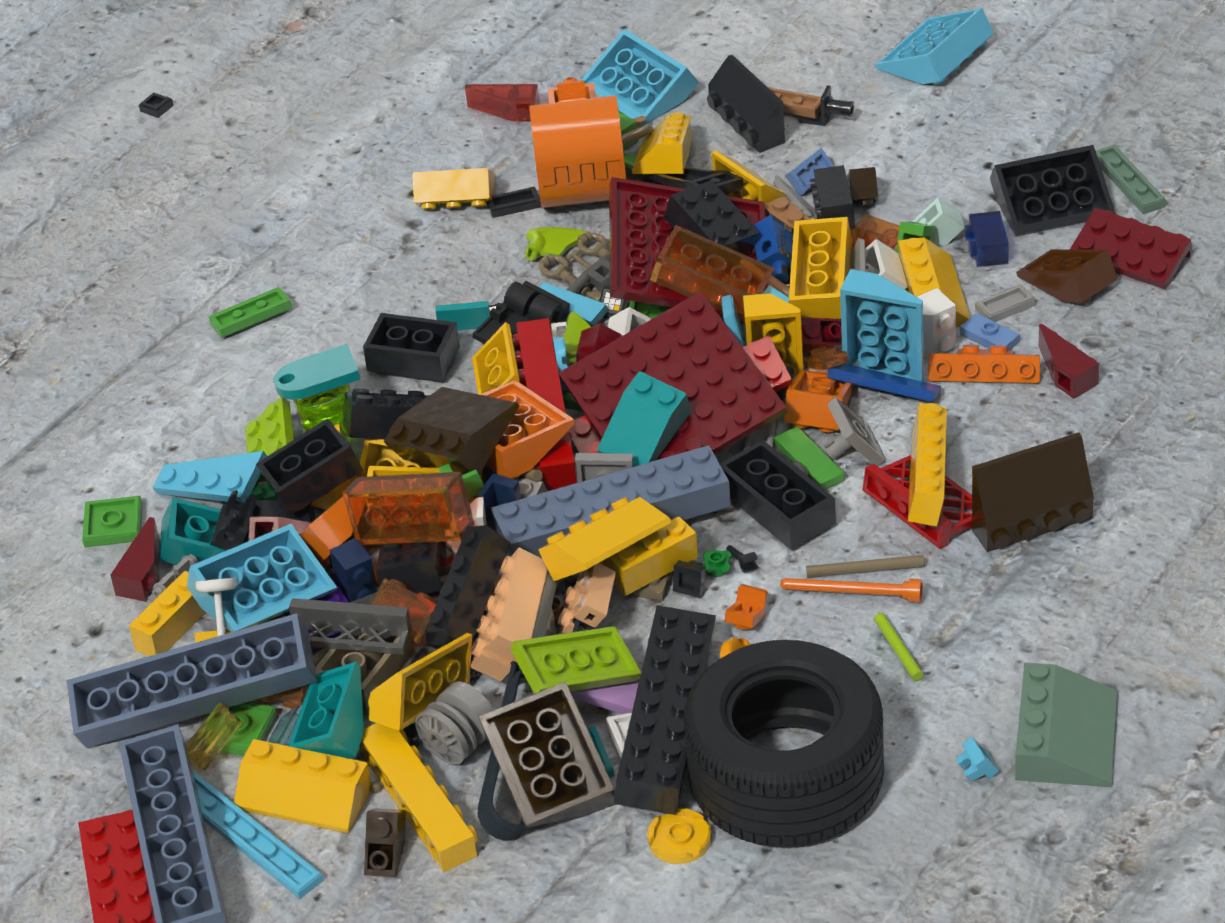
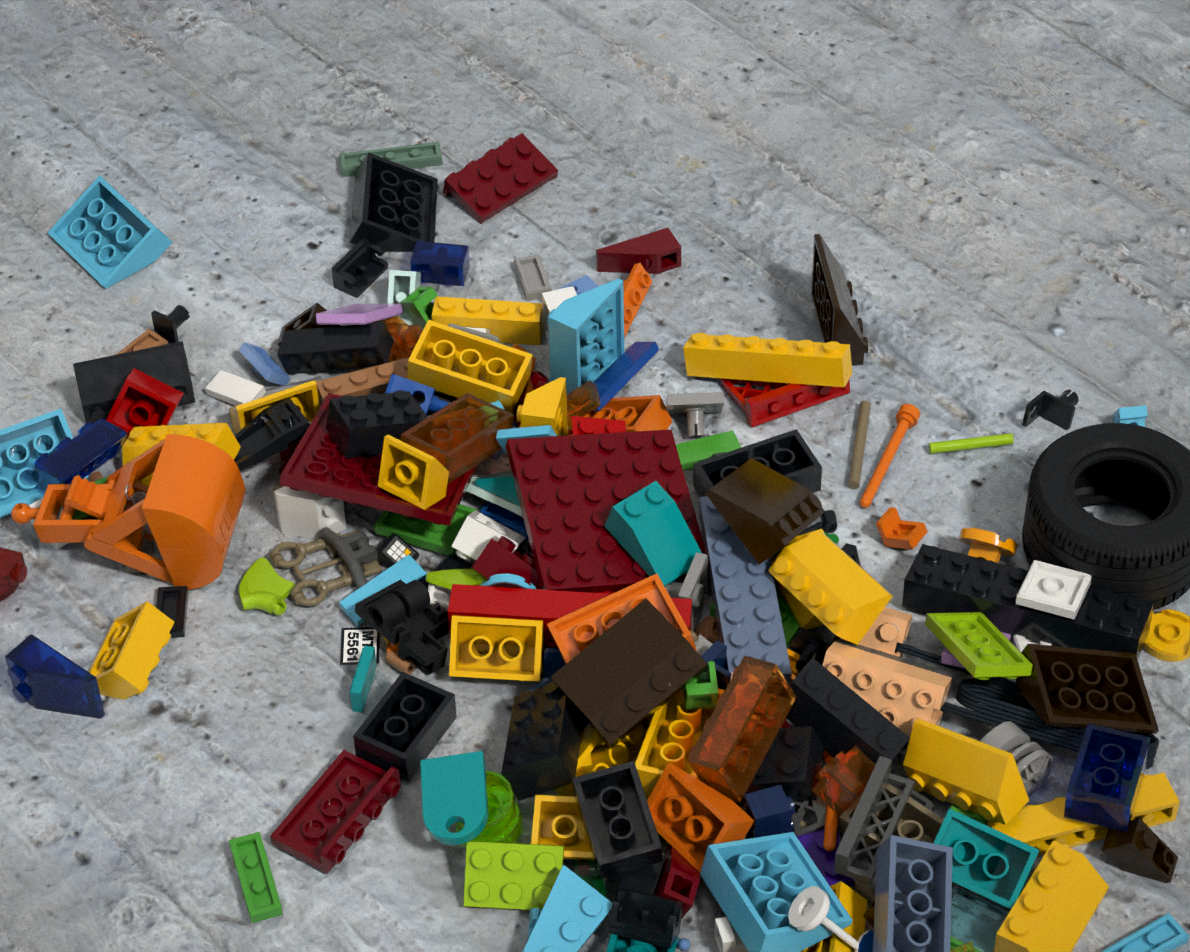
camera: 80 degrees left, 5 degrees up
sand green slope [1015,662,1117,787] -> none
reddish brown slope [1016,249,1117,305] -> none
none -> clear blue slope [5,634,105,719]
none -> clear blue slope [31,418,128,492]
none -> red slope [104,368,184,437]
none -> white tile [205,370,266,406]
none -> dark red bracket [270,750,401,874]
none -> lavender tile [316,304,403,325]
none -> black hinge [331,238,388,298]
none -> yellow slope [378,435,449,510]
none -> dark brown slope [705,458,825,565]
none -> white tile [1016,560,1092,620]
none -> black bracket [1022,389,1079,430]
none -> clear blue brick [1064,723,1151,832]

